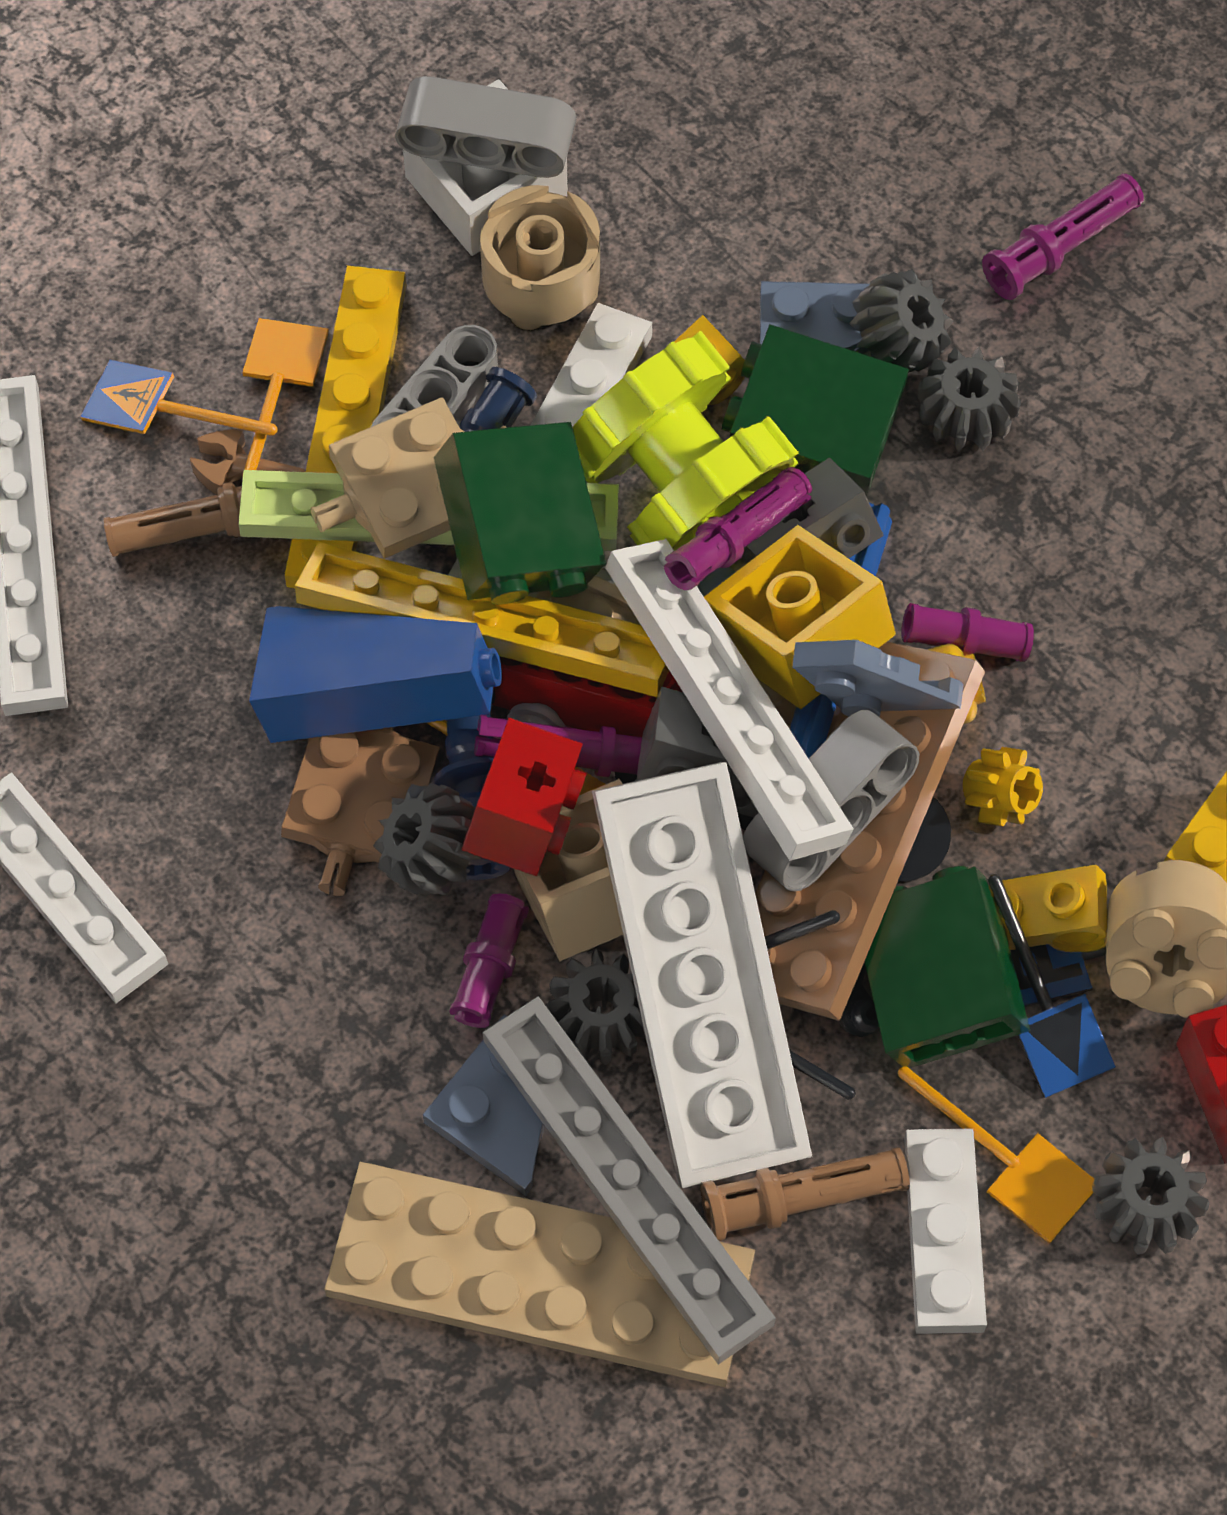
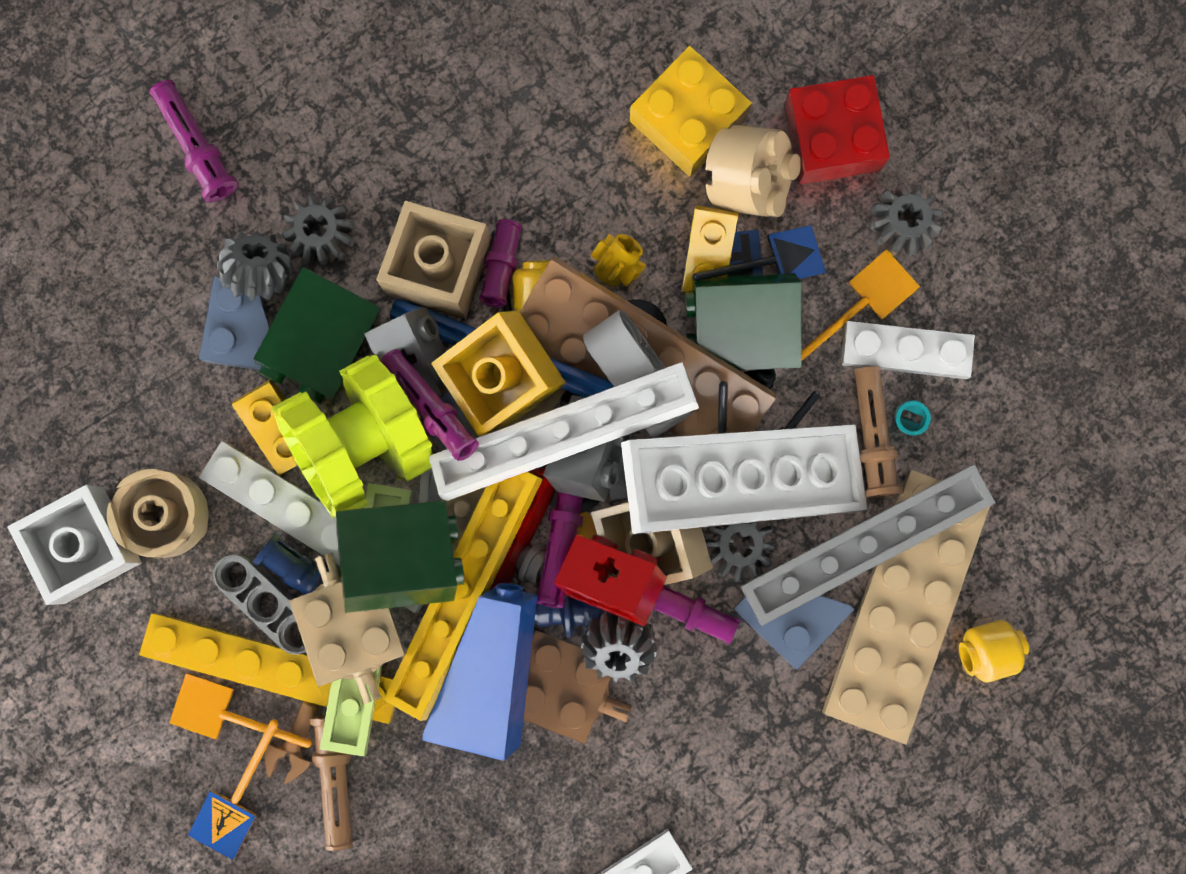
camera: 80 degrees left, 20 degrees up
light grey beam [395,76,577,178] -> none
sand blue wing [792,640,964,716] -> none
none -> tan brick [376,201,493,319]
none -> teal hinge [895,400,931,436]
none -> yellow head [959,619,1029,682]

